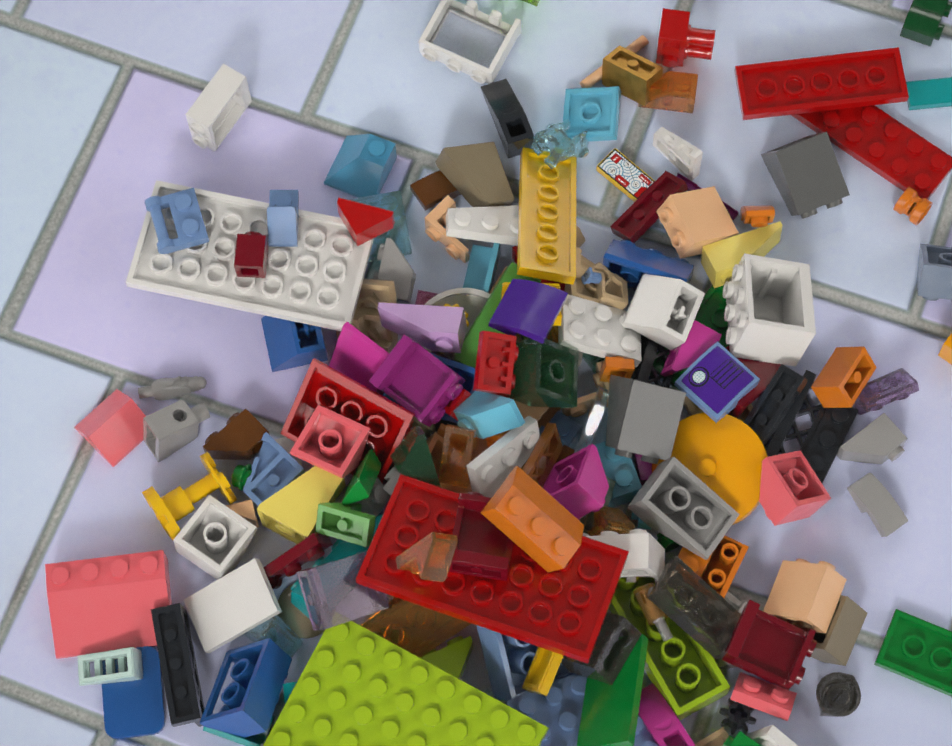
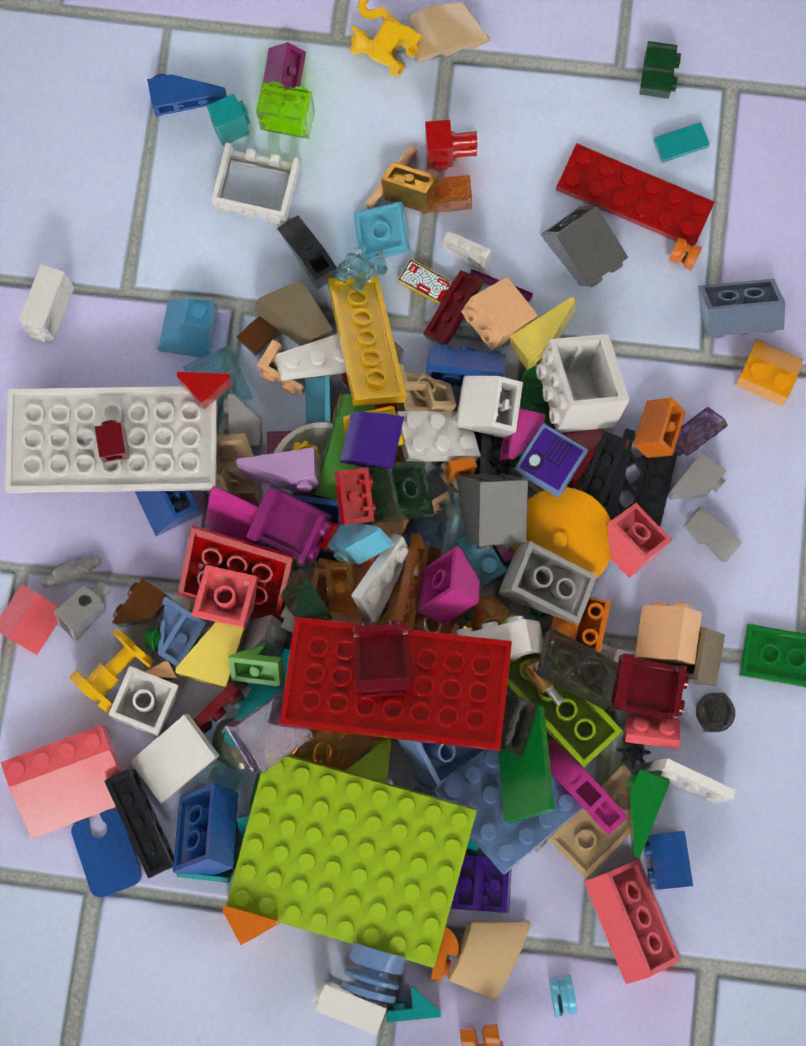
camera: 10 degrees left, 10 degrees up
light aqua slope [77,647,143,686] -> none
medium blue plate [145,187,209,254] -> none
medium blue slope [267,190,299,247] -> none
green slope [342,449,382,506] -> none
clear orange slope [396,532,458,582] -> none
orange slope [481,466,584,572] -> none
yellow tile [522,647,564,696] -> none
medium blue piece [581,267,602,284] -> none
red plate [734,47,909,120] -> none
orange slope [740,205,775,227] -> none

